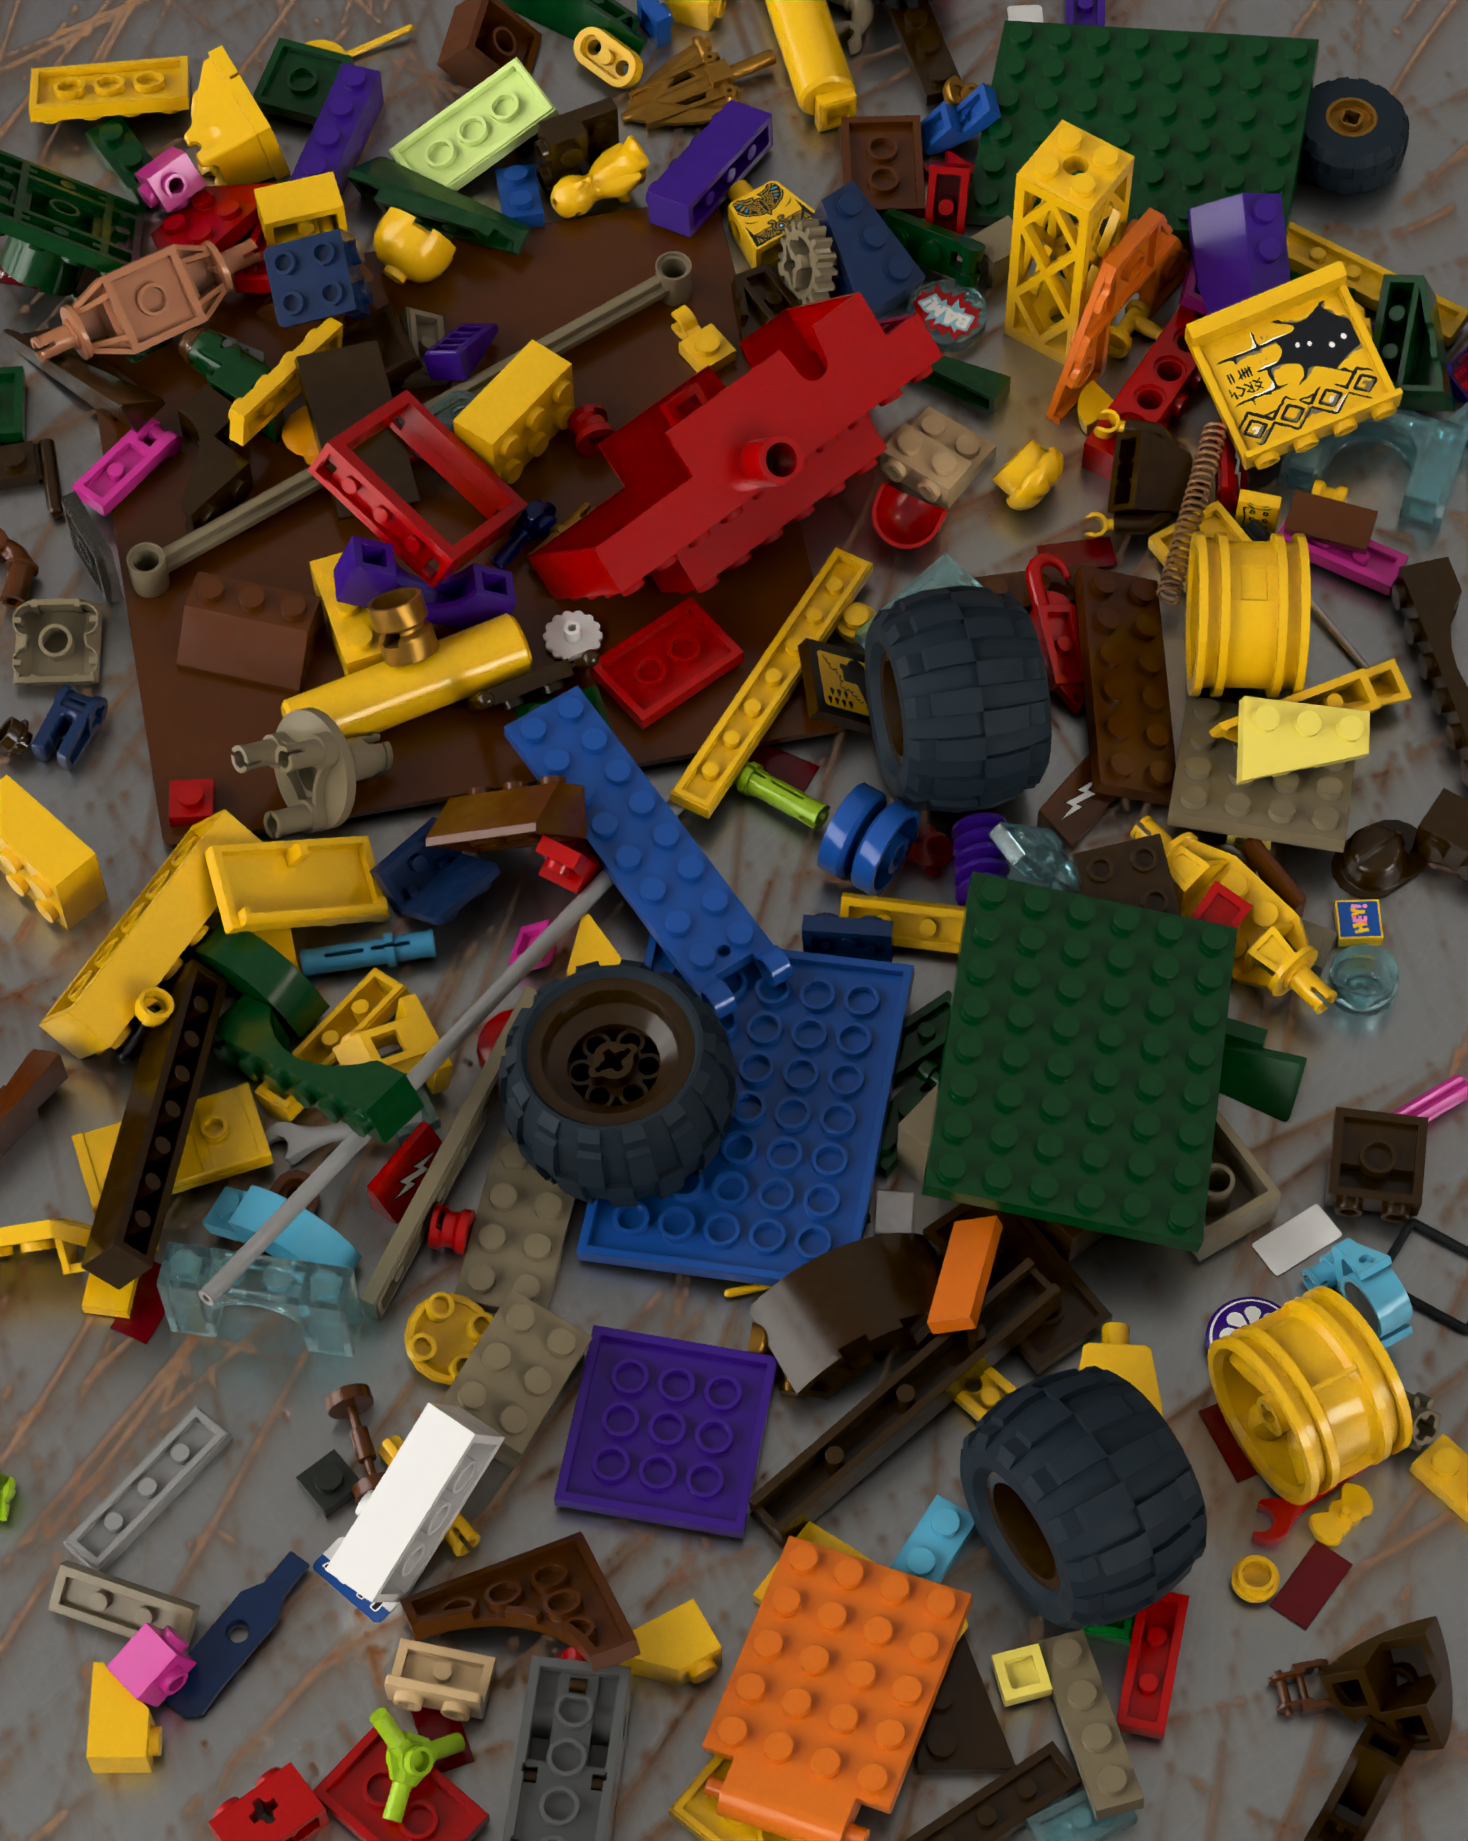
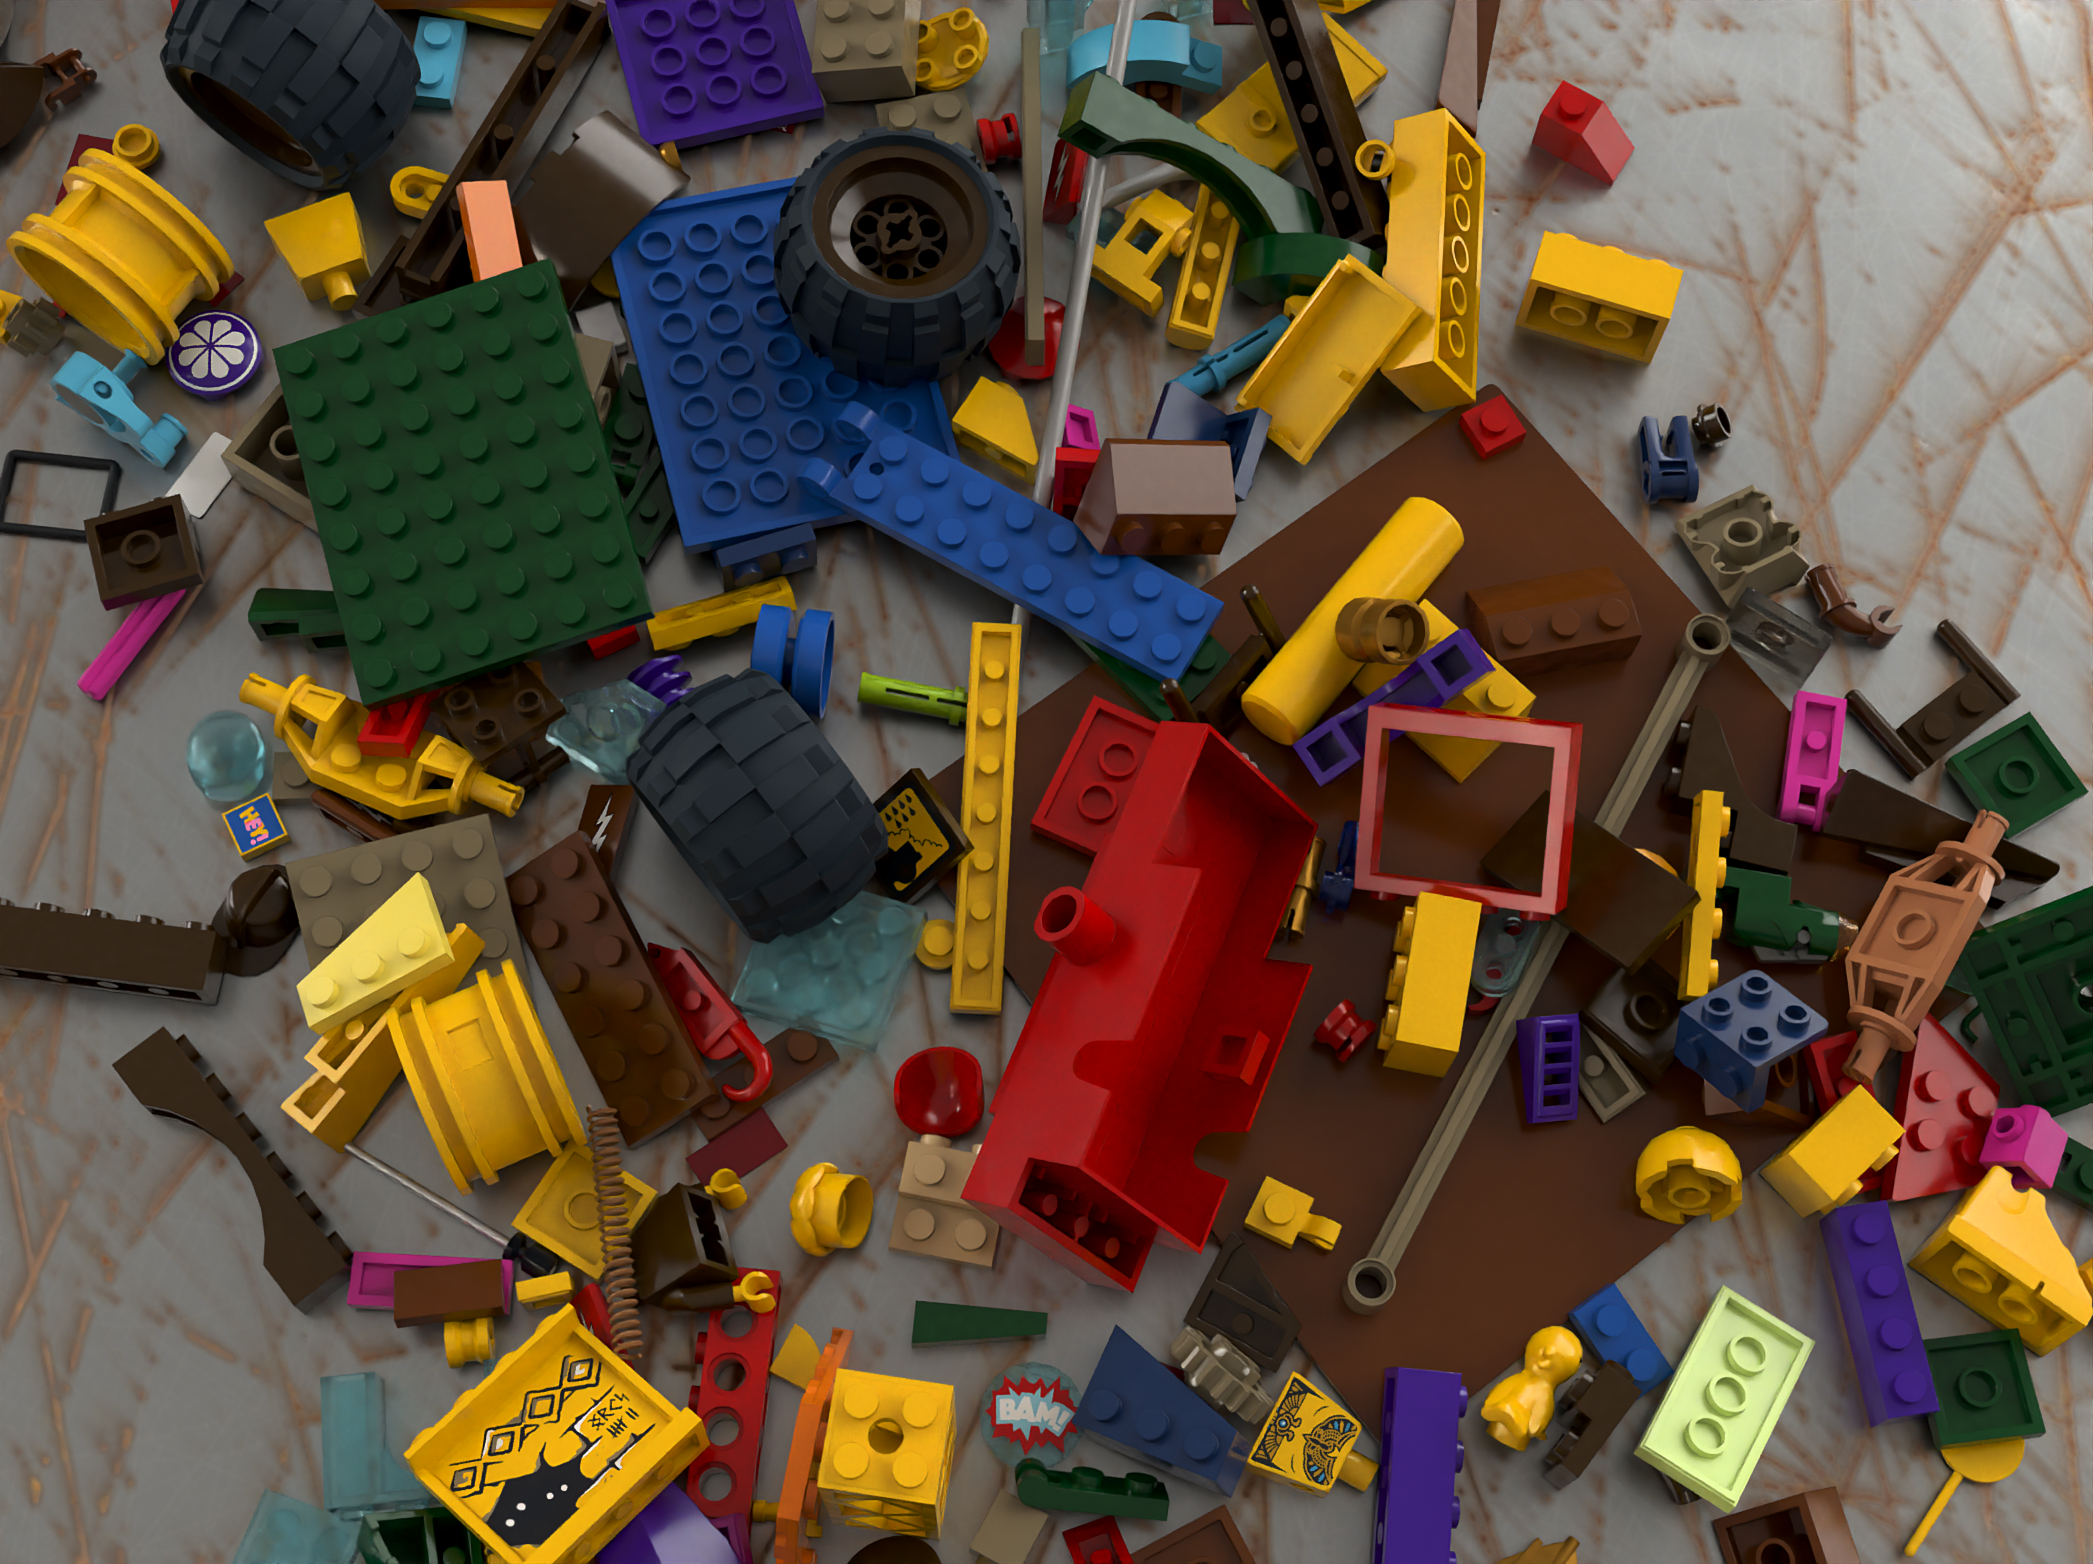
camera: 150 degrees right, 10 degrees up
dark tan piece [231,707,394,839] -> none
dark green wedge [347,157,531,257] -> none
dark red sticker [748,745,820,792] -> none

